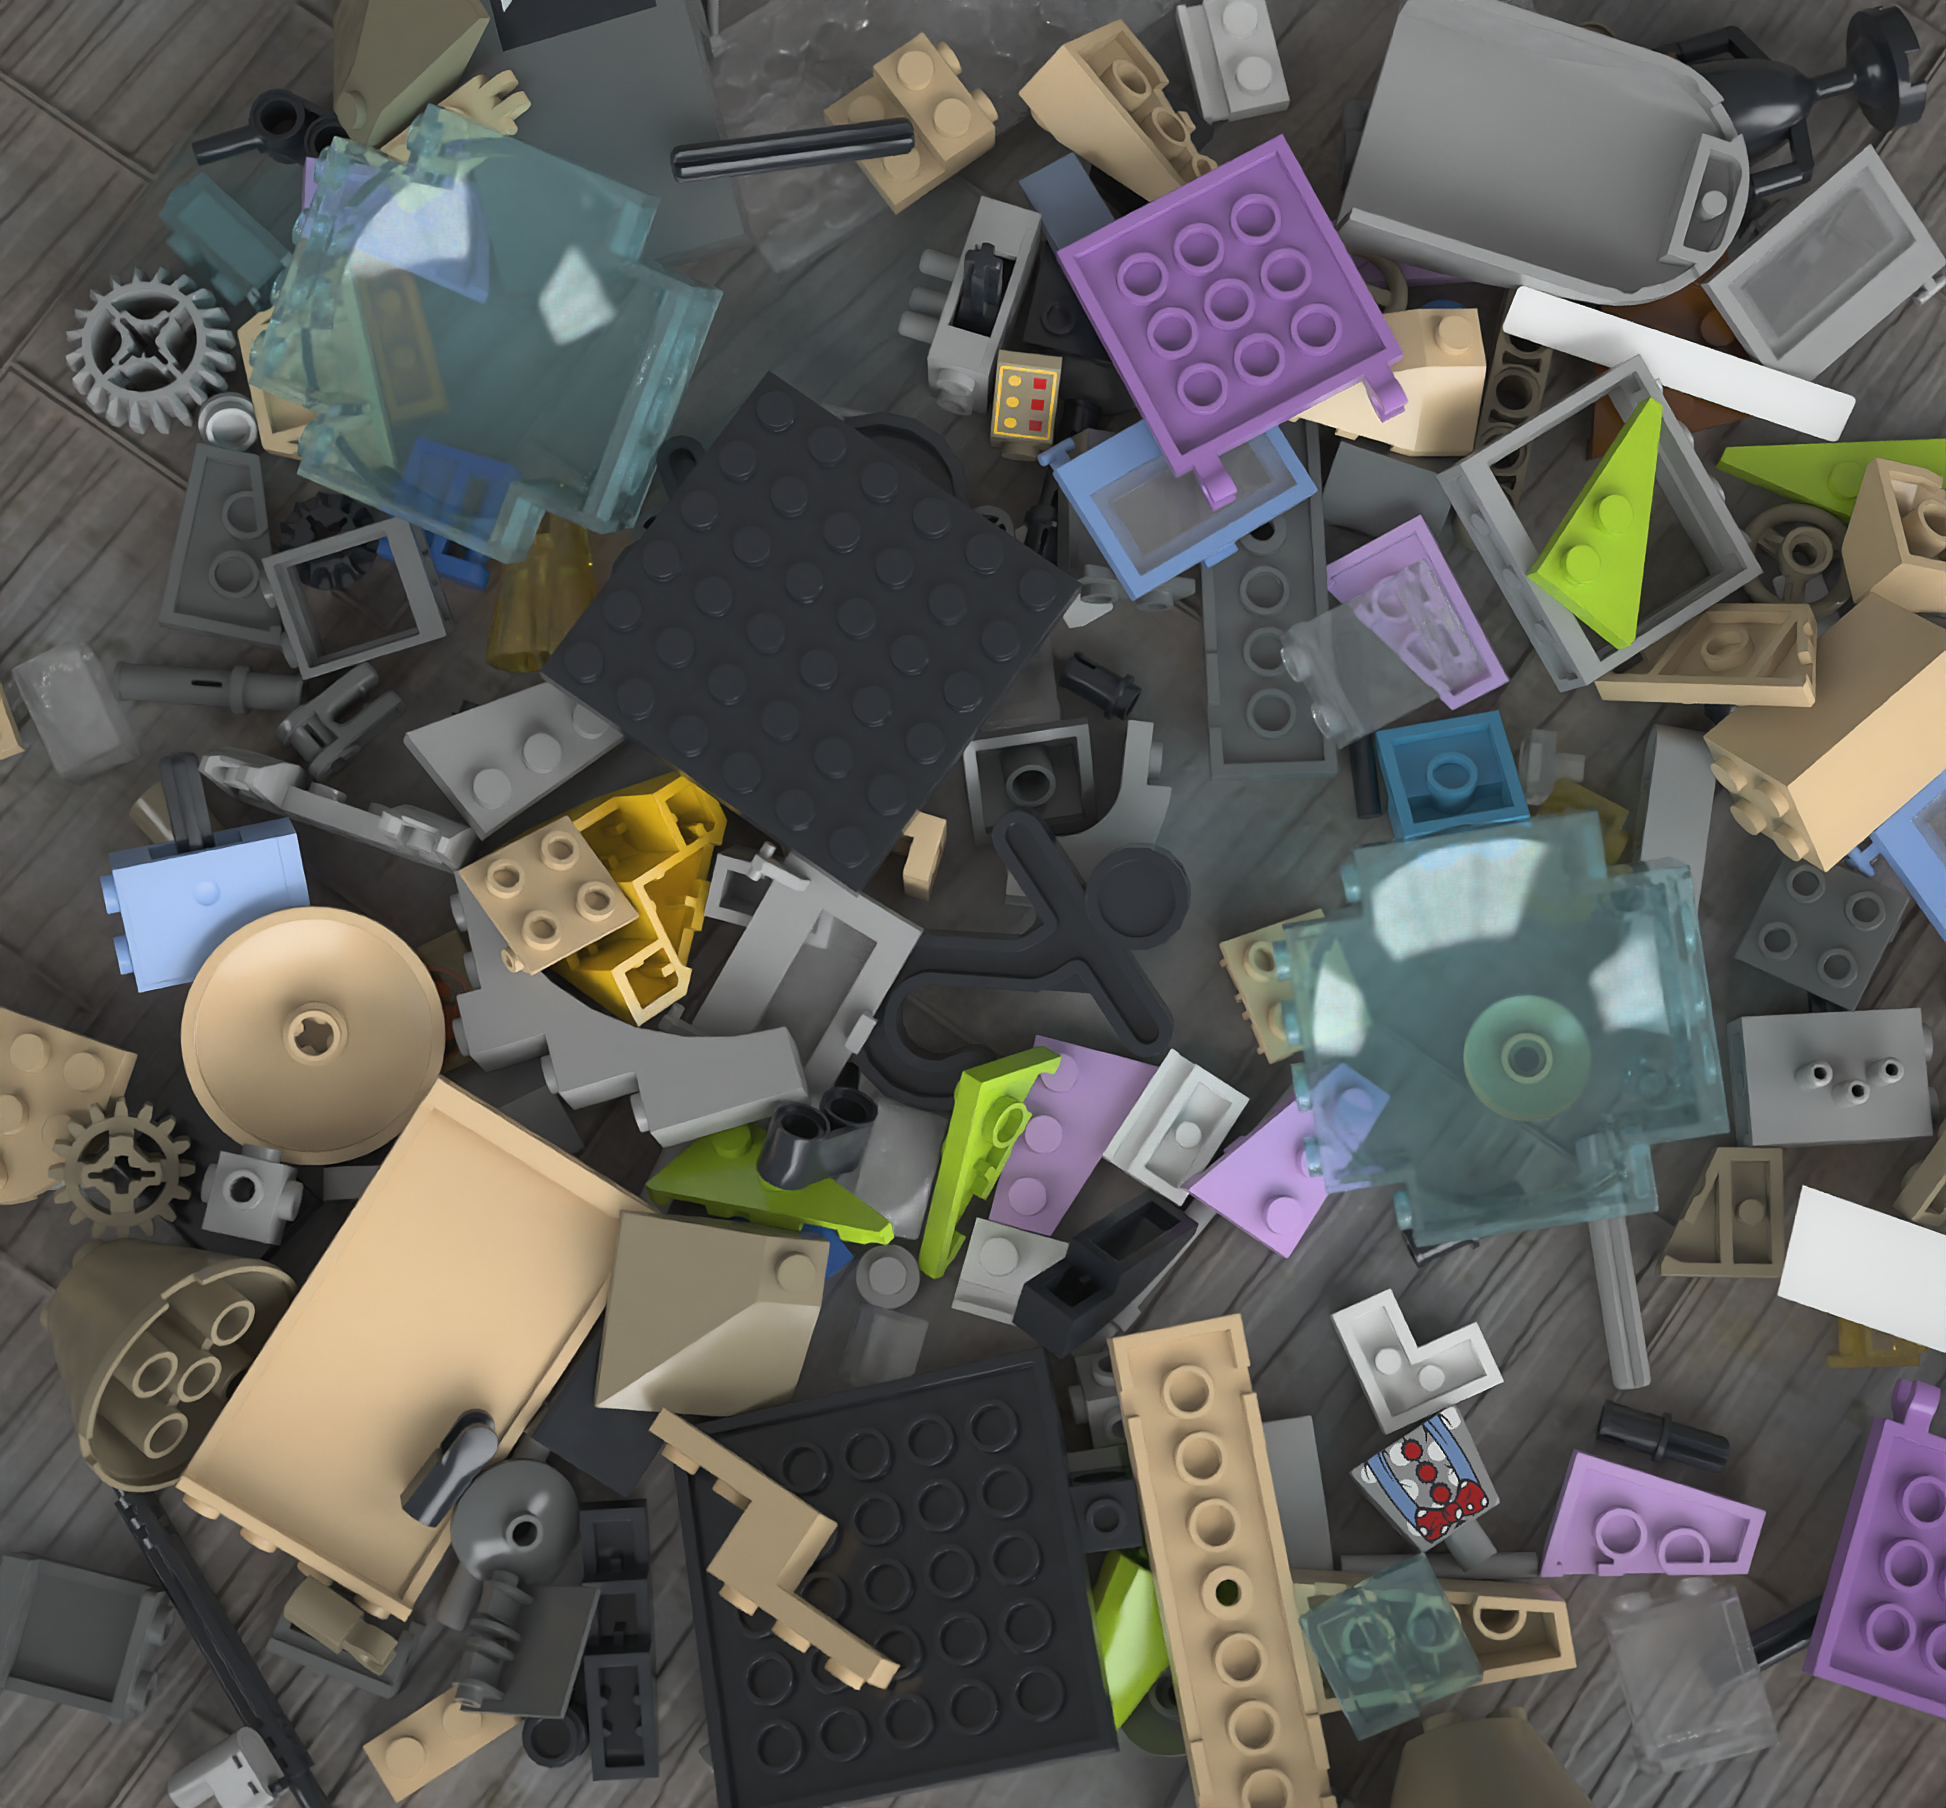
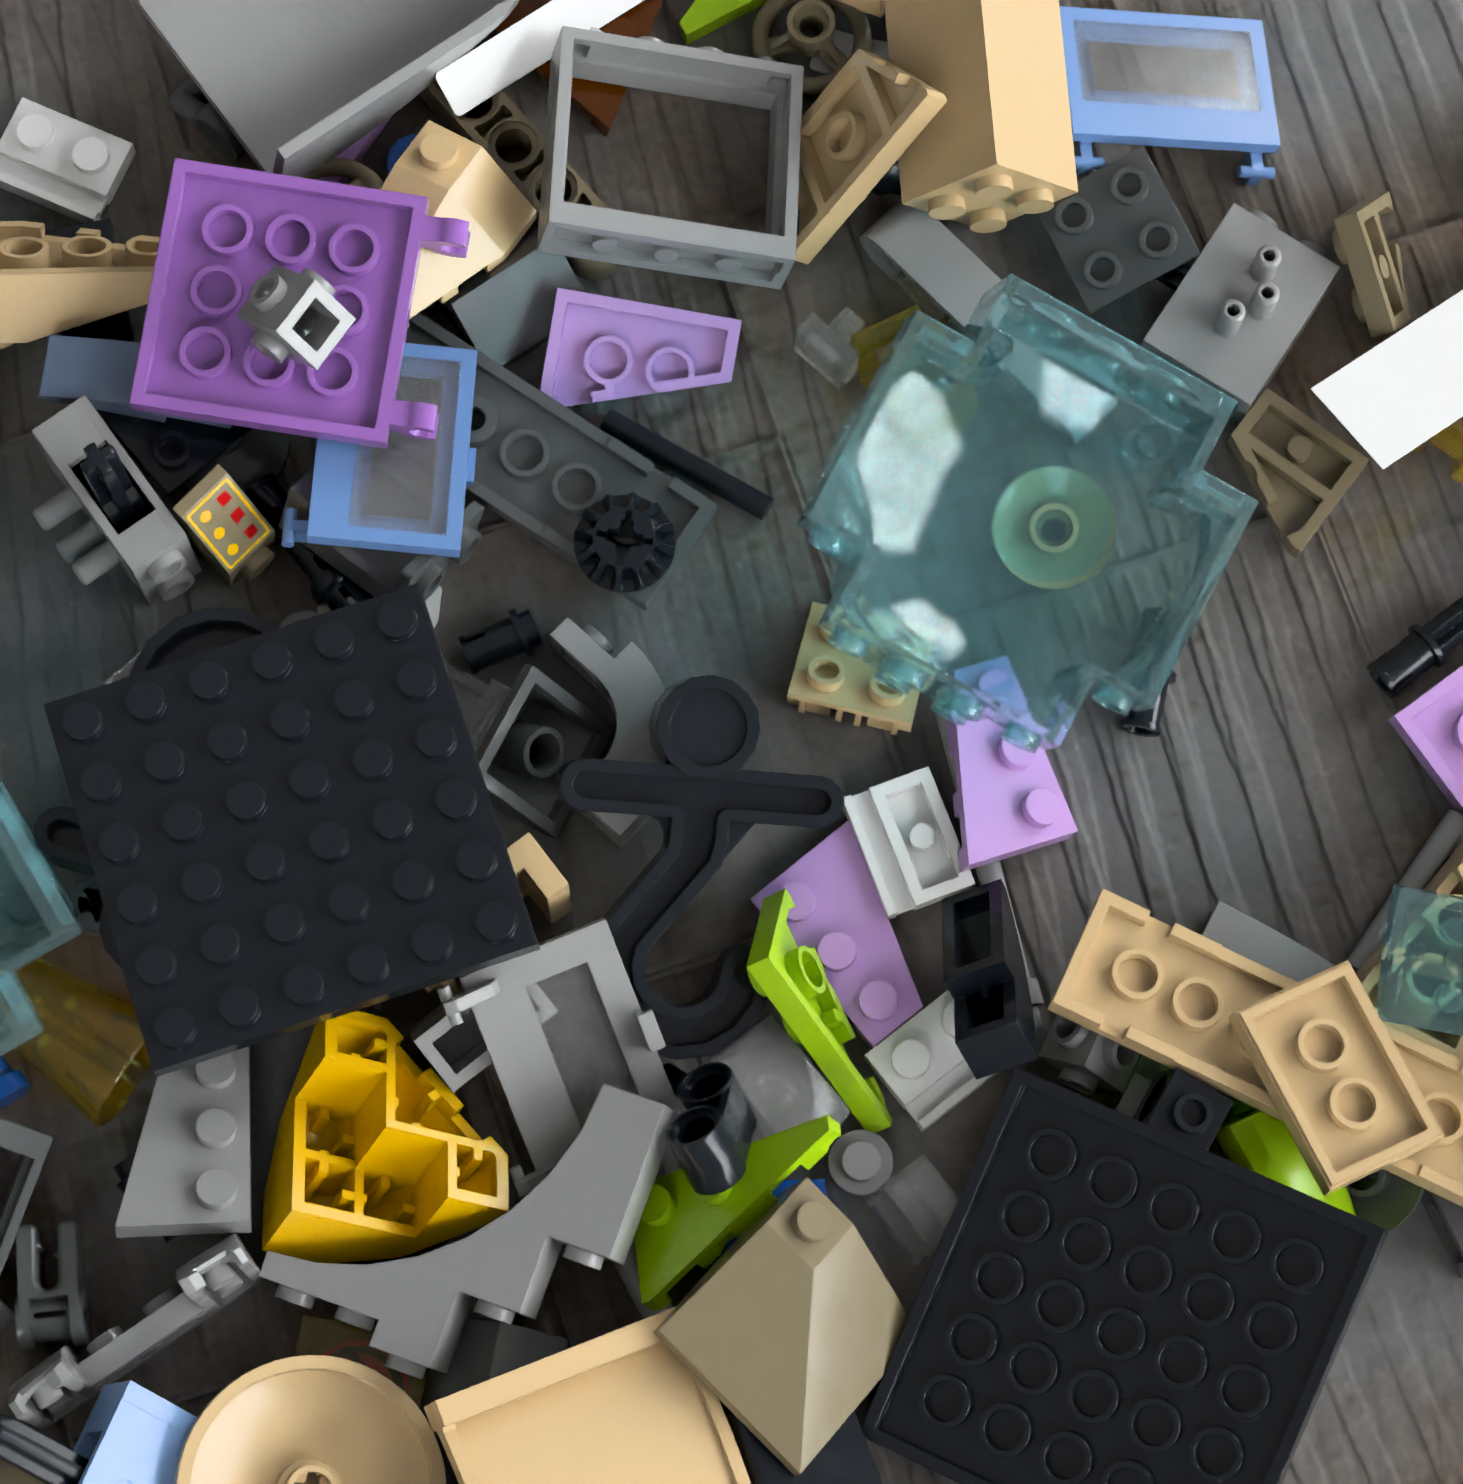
camera: 55 degrees left, 5 degrees down
tan hinge [459,815,639,976] -> none
tan bracket [649,1408,900,1690] -> none
clear panel [1280,558,1486,749] -> none
white plate [1329,1288,1504,1435] -> none
torso [1346,1403,1500,1573] -> none
dark azure plate [1374,710,1530,868] -> none
lime wing [1526,397,1663,650] -> none
light grey axle [1576,1134,1651,1390] -> none
none -> light grey brick [236,264,356,370]
none -> black gear [574,491,676,593]
none -> tan tile [1229,960,1445,1196]

